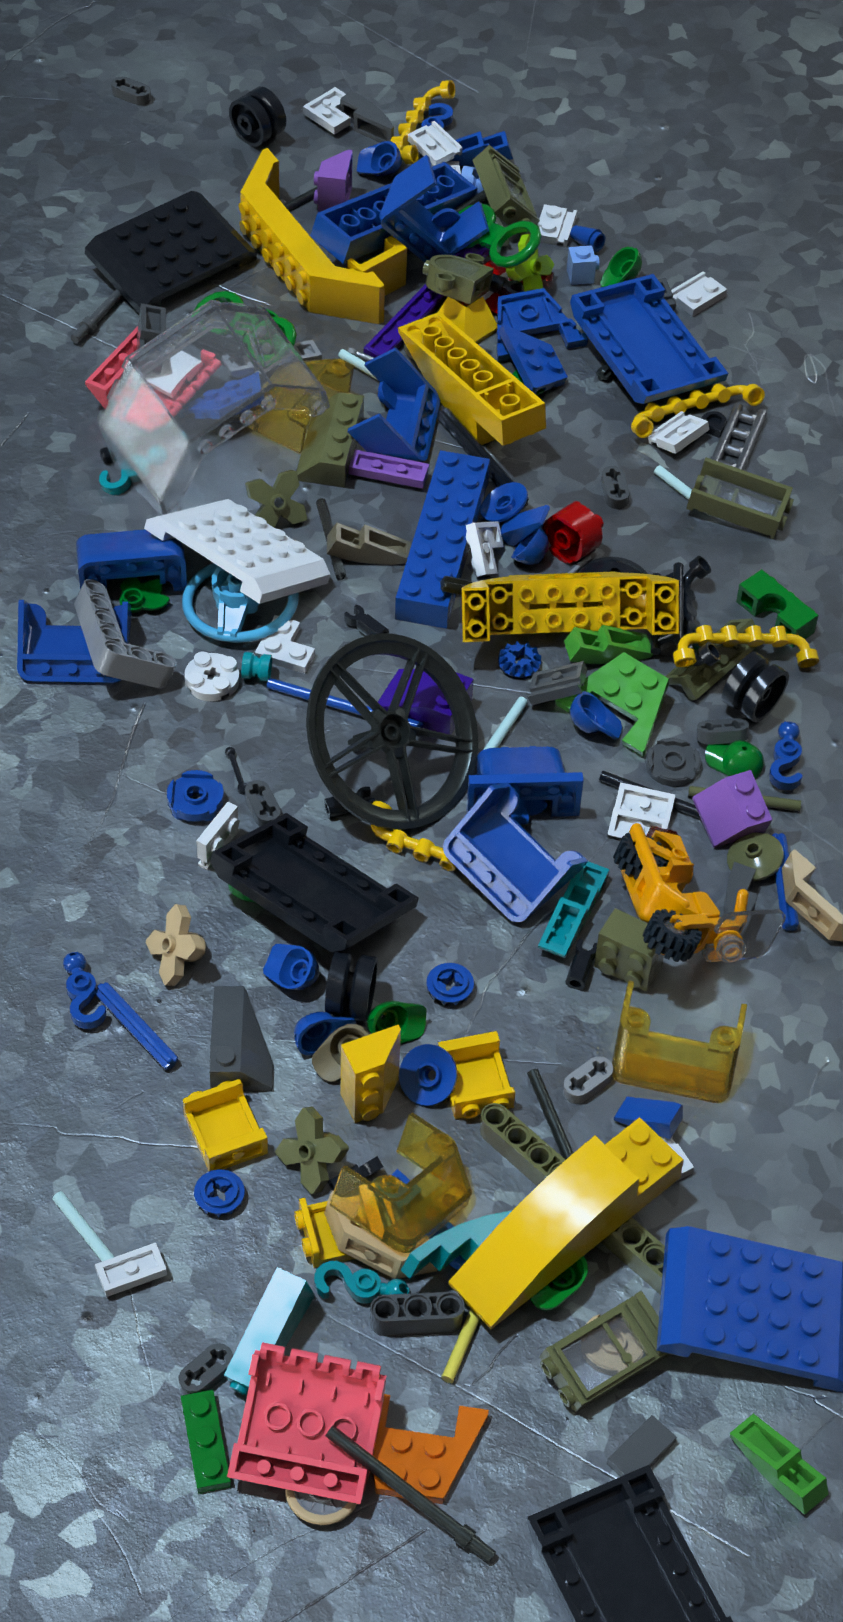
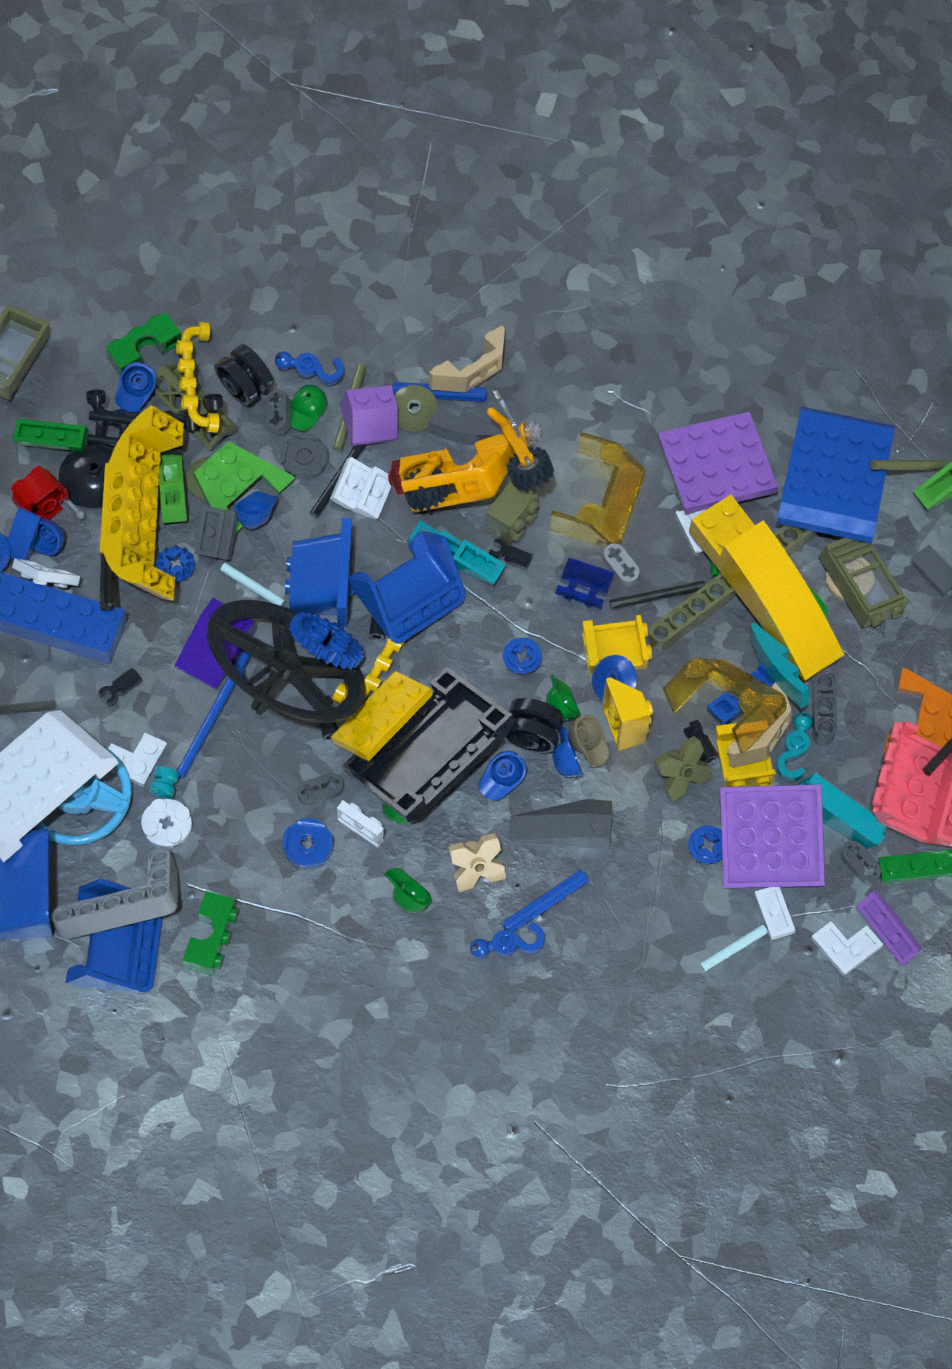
camera: 85 degrees left, 15 degrees up
green plate [119,577,170,613] -> none
yellow panel [183,1079,268,1171] -> none
black hinge [225,747,247,795] -> none
dark tan slope [327,522,411,565] -> none
light yellow bar [441,1308,480,1383] -> none
blue slope [614,1097,683,1140] -> none
none -> green plate [12,419,88,452]
none -> blue cap [115,362,156,412]
none -> green arch [183,891,239,976]
none -> blue gear [289,612,364,669]
none -> yellow plate [331,671,433,761]
none -> green cap [384,868,431,914]
none -> clear blue plate [555,558,615,609]
none -> medium lavender plate [658,412,778,514]
none -> medium lavender plate [720,784,825,888]
none -> white plate [811,922,883,977]
none -> medium lavender plate [857,890,923,966]
none -> olive bar [870,460,951,470]

